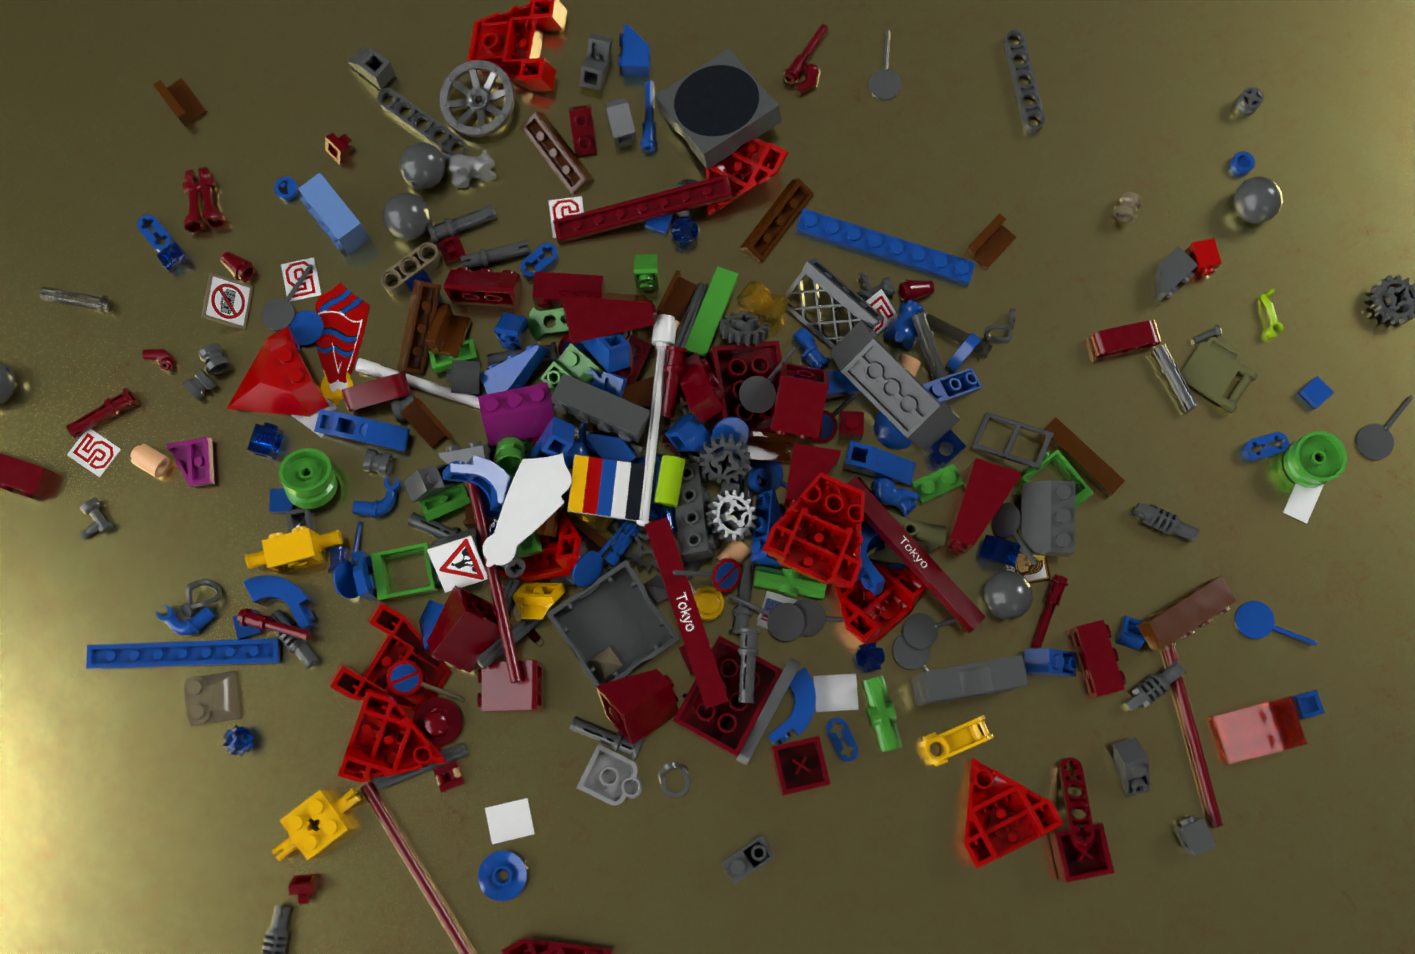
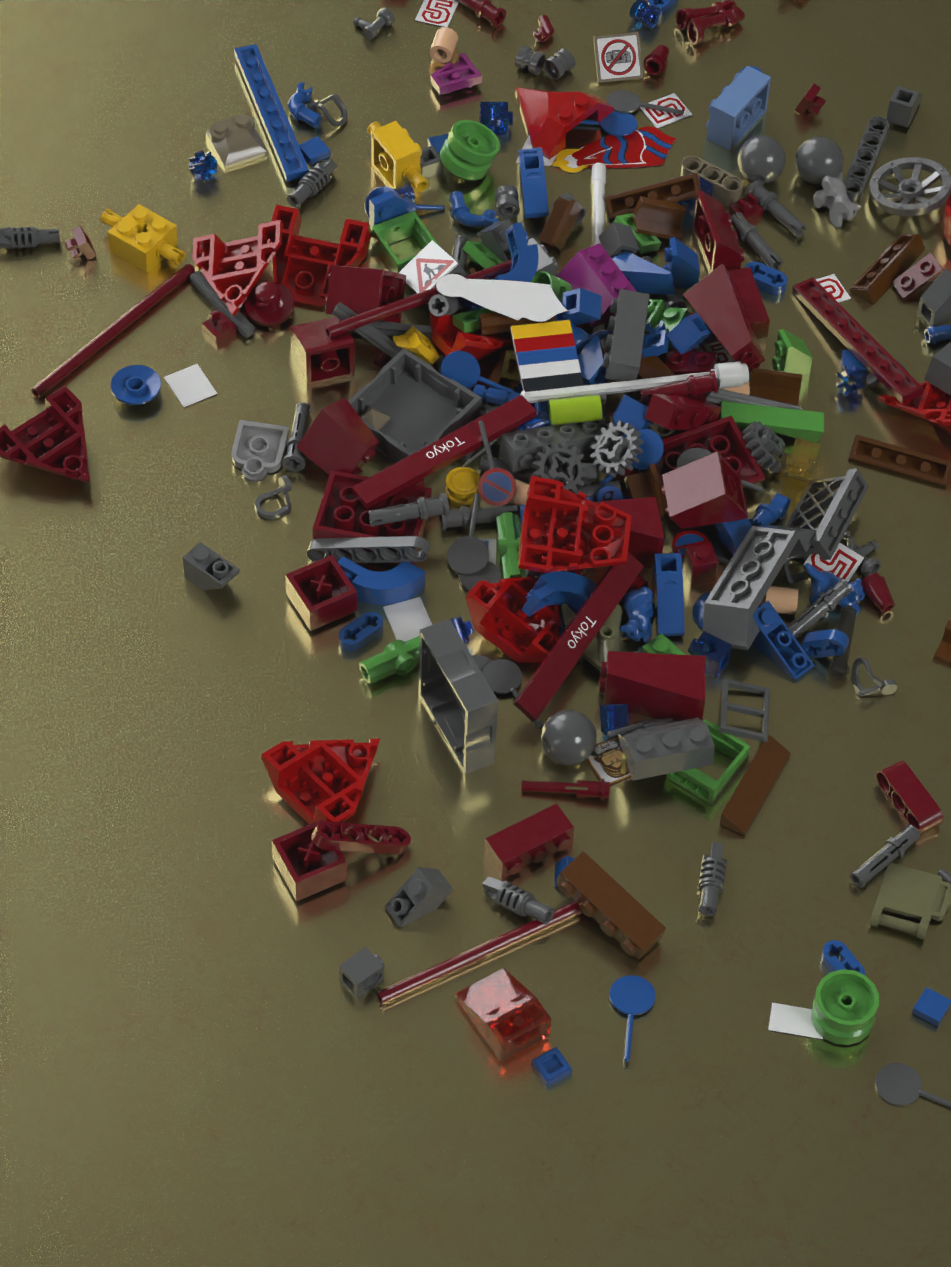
camera: 70 degrees right, 25 degrees down
dark red pin [237,608,311,640] -> none
blue arch [243,575,315,631] -> none
dark red beam [342,372,411,412] -> none
piece [386,660,464,702] -> none
blue plate [796,208,976,286] -> none
yellow piece [921,715,994,767] -> none
blue slope [1025,648,1078,677] -> none

